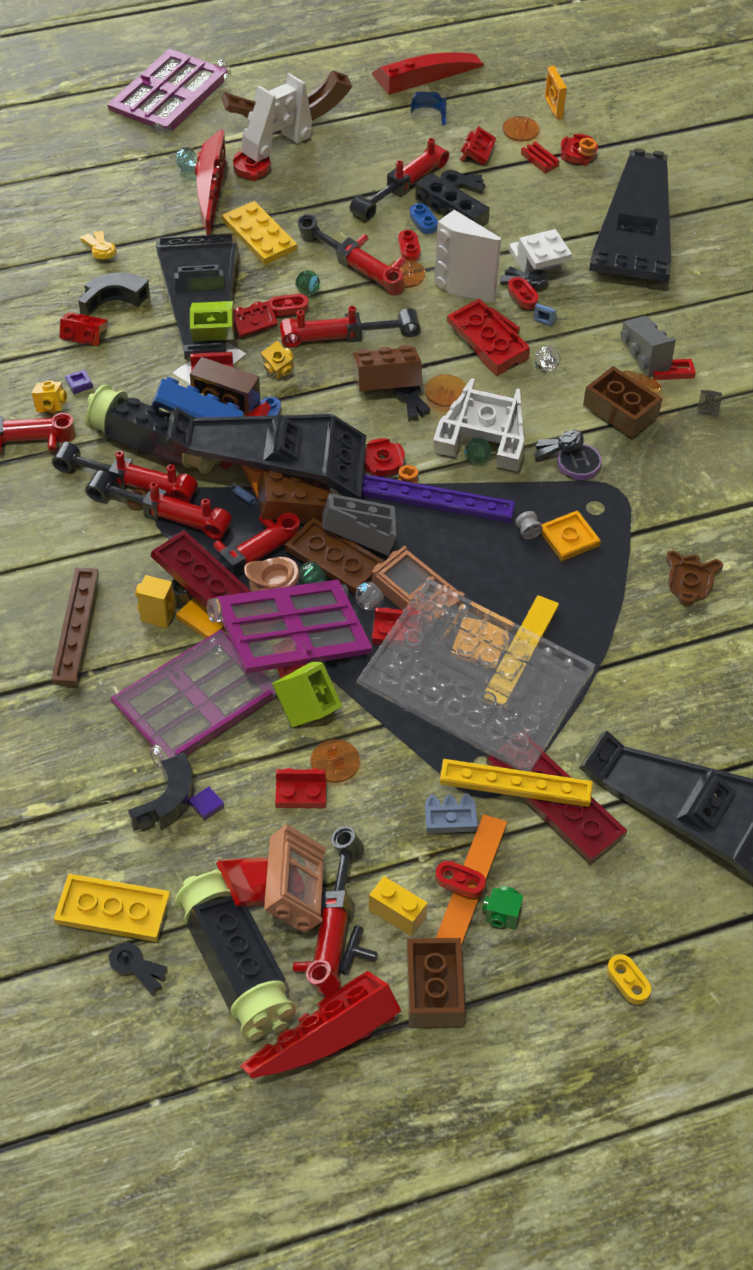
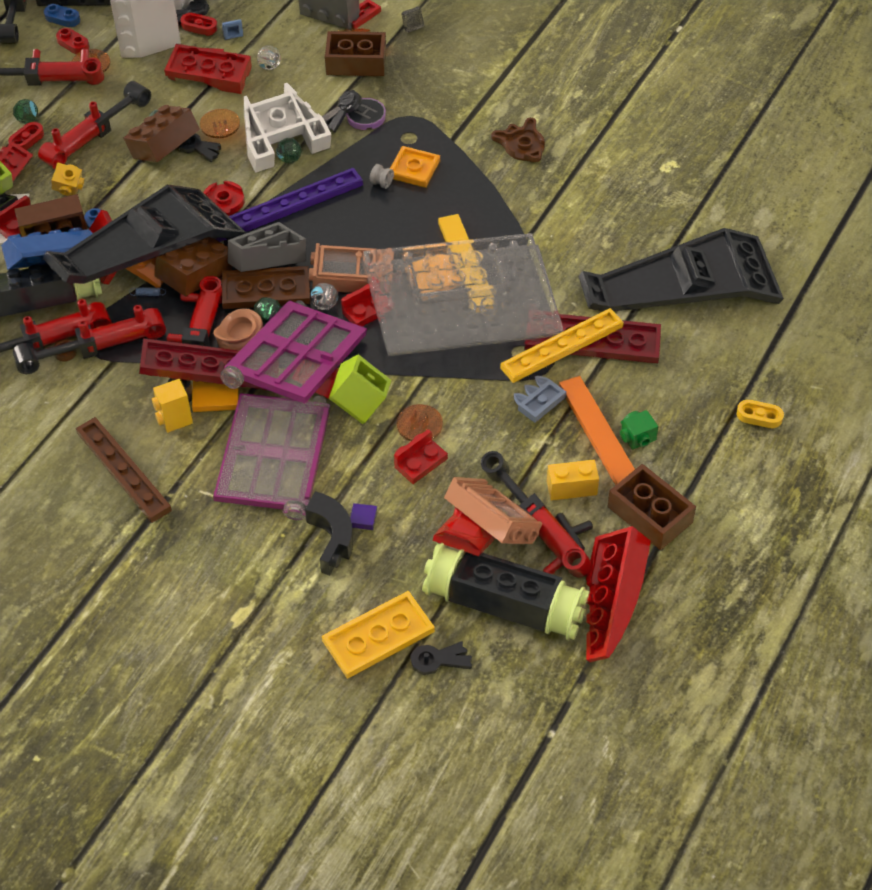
camera: 40 degrees left, 0 degrees up
orange bush [398,465,418,483] -> none
red plate [435,861,486,898] -> none

